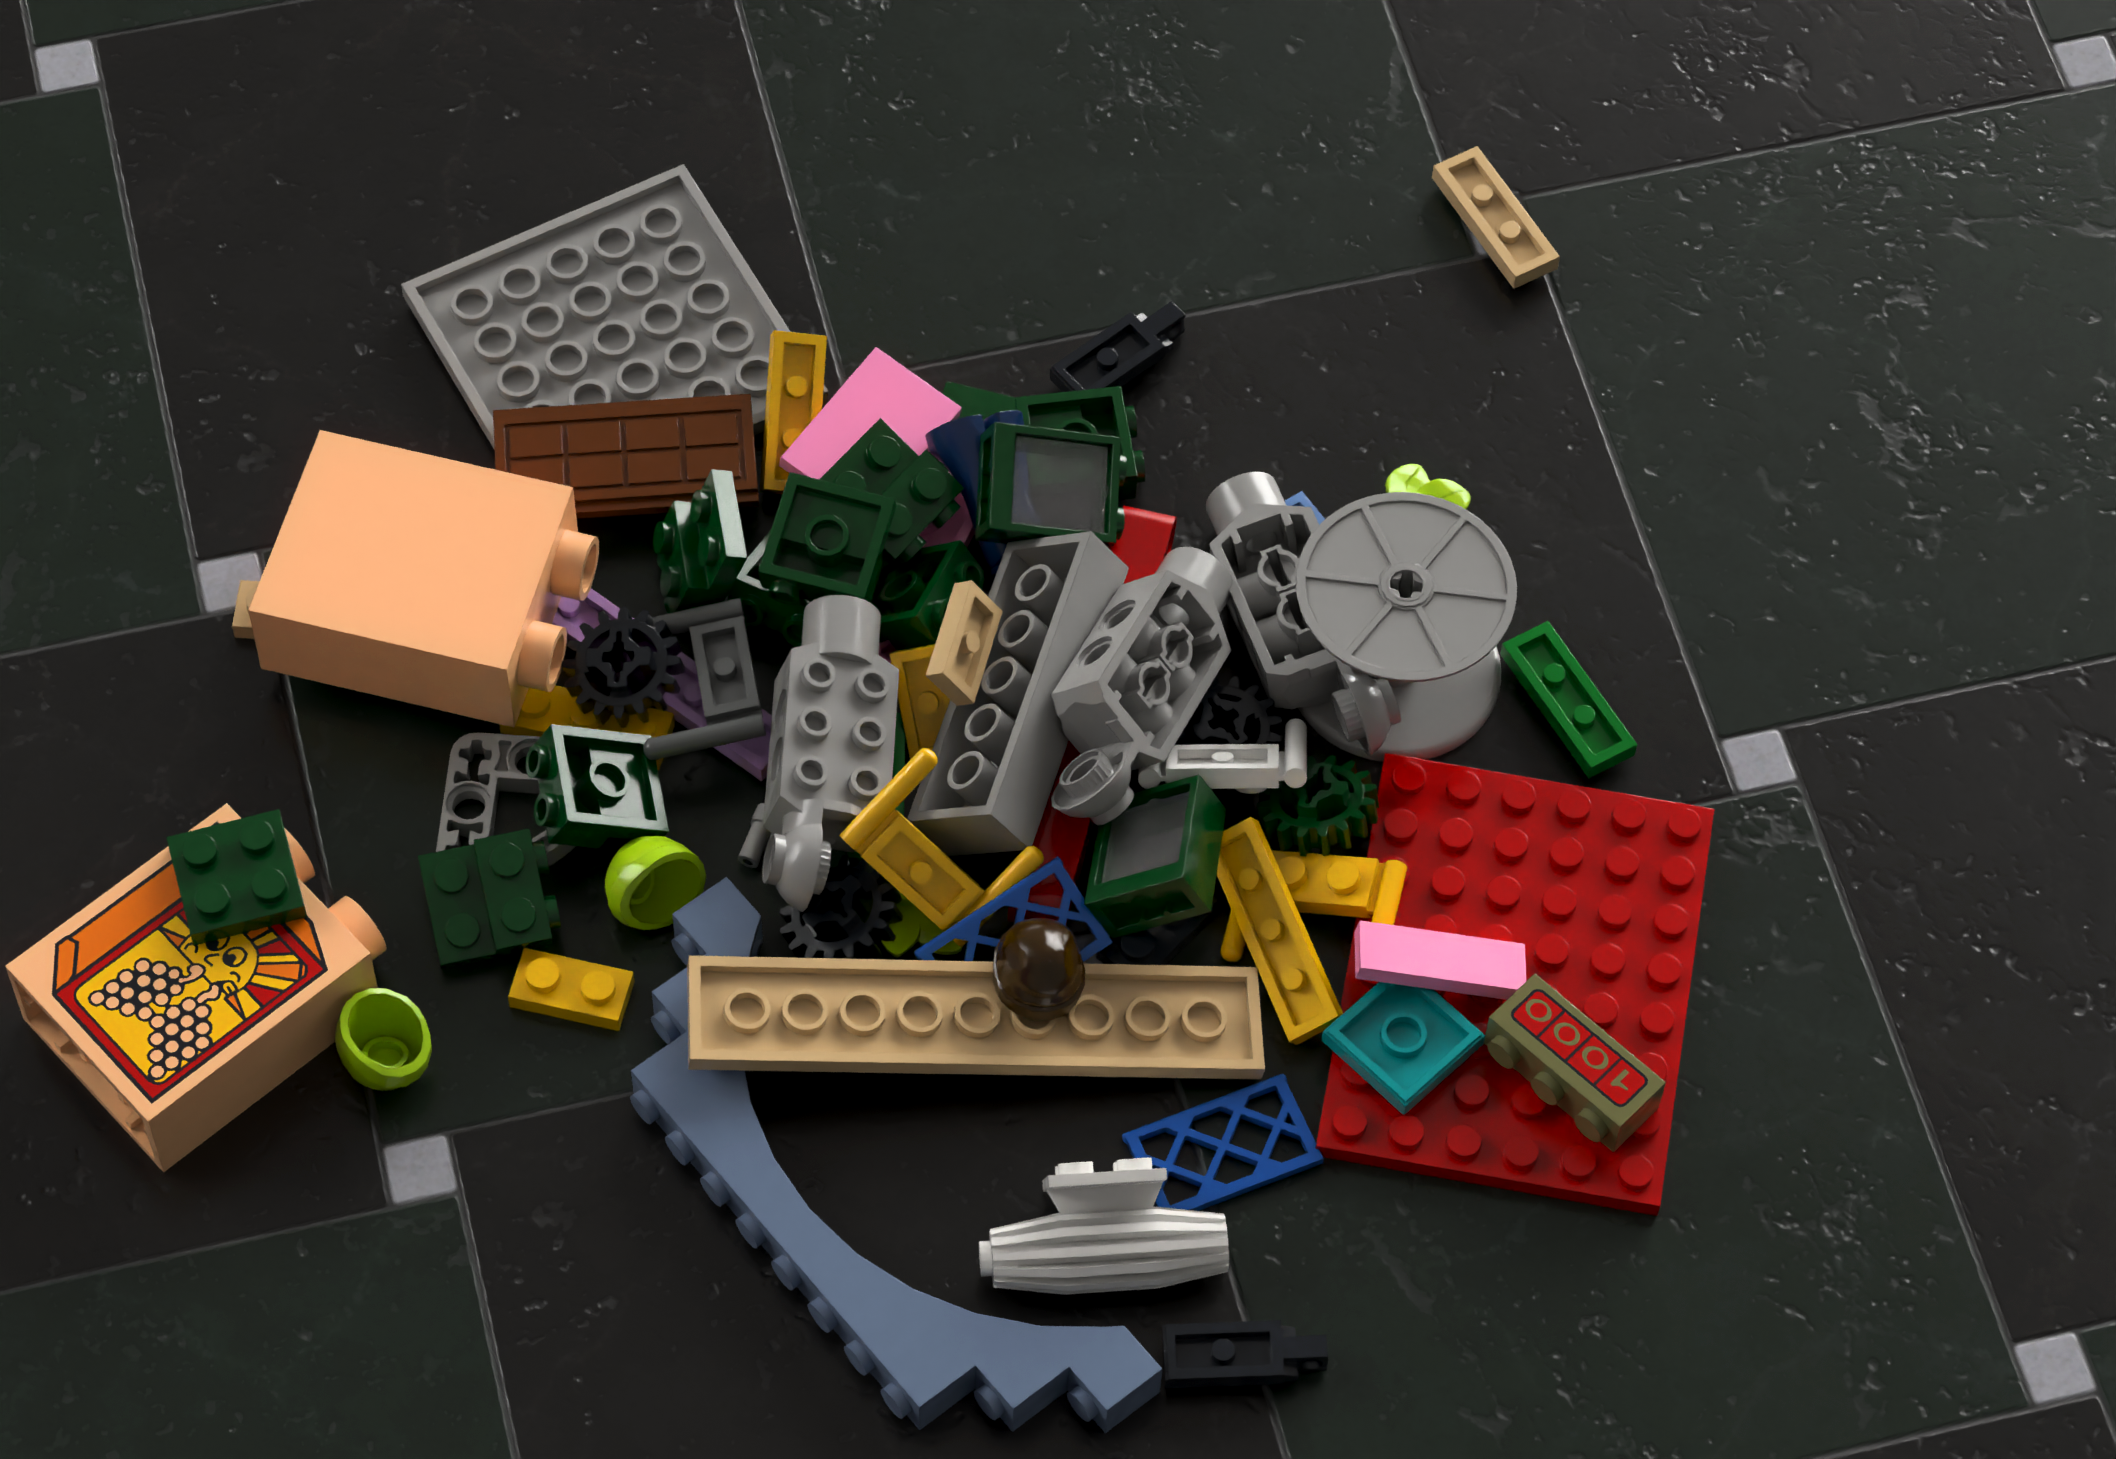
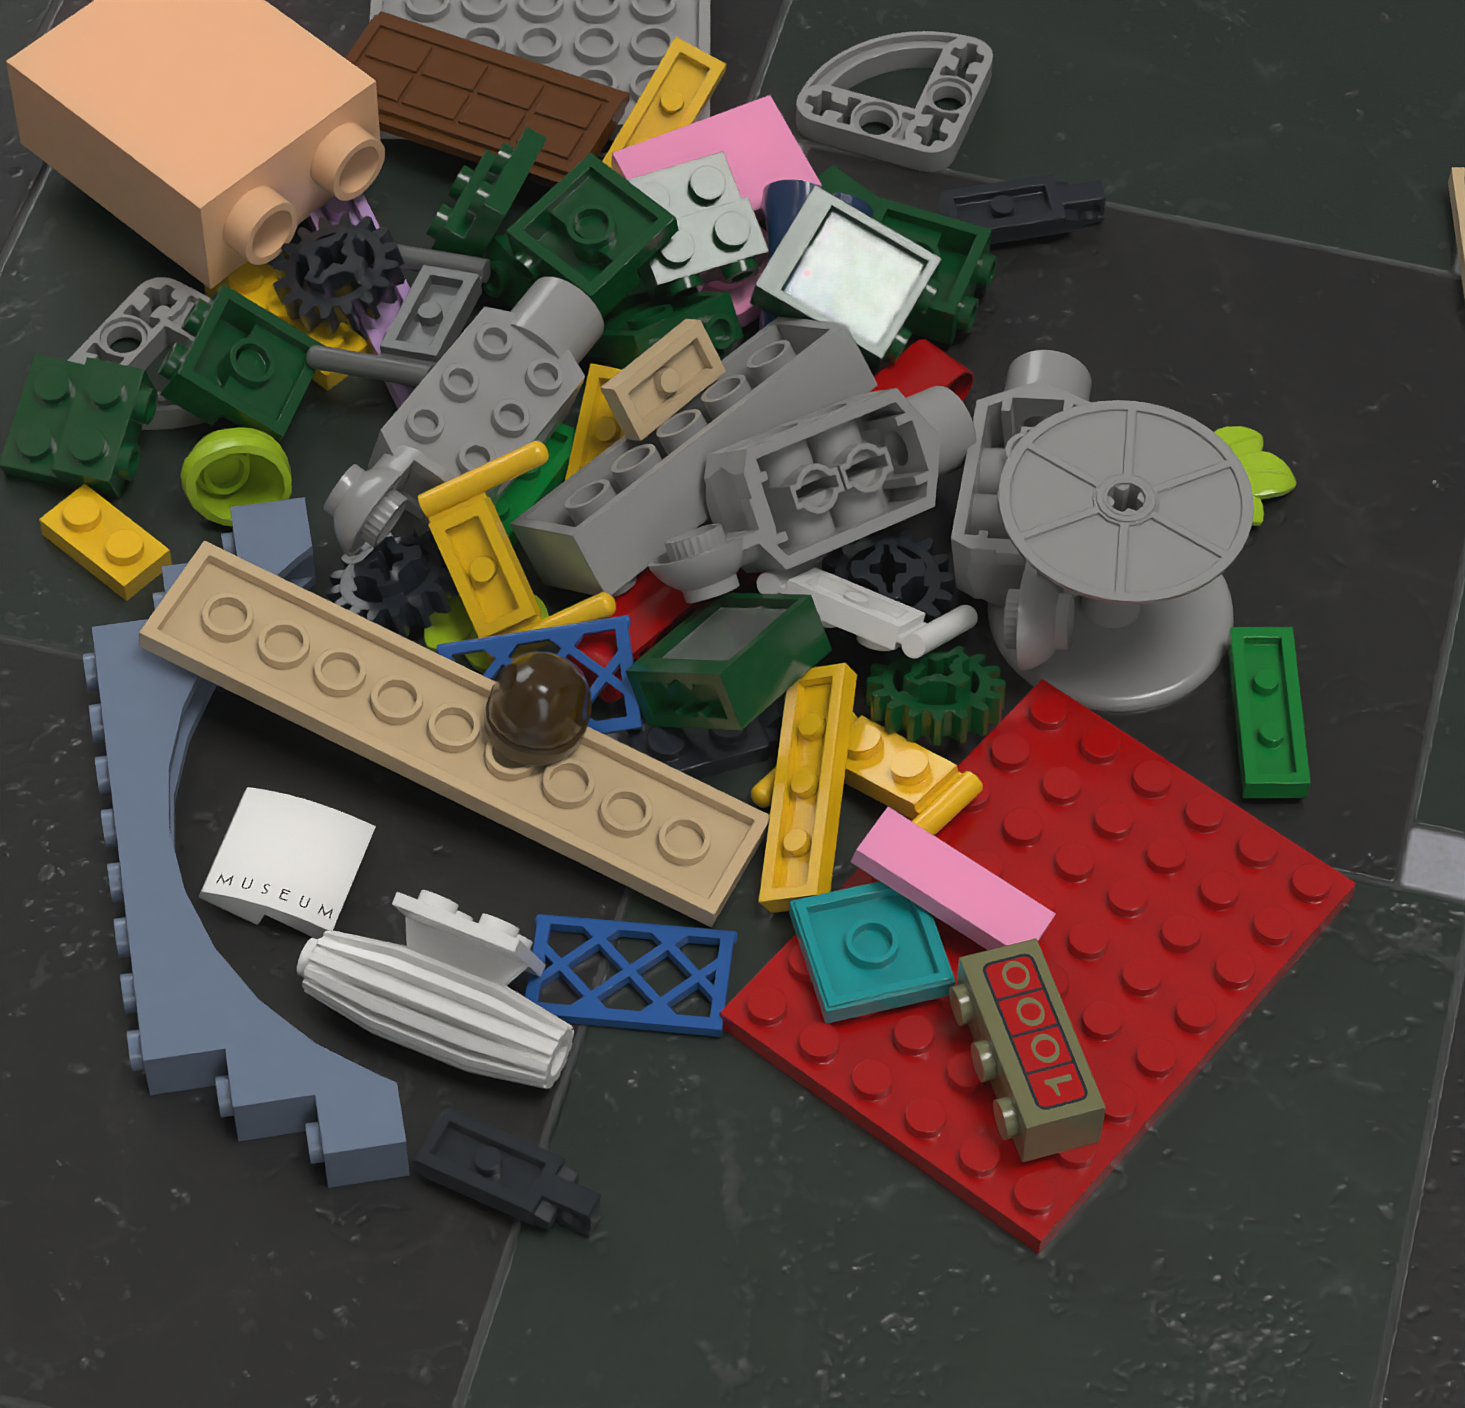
camera: 30 degrees right, 5 degrees down
none -> white slope [198,787,376,939]
none -> light grey beam [796,31,993,173]

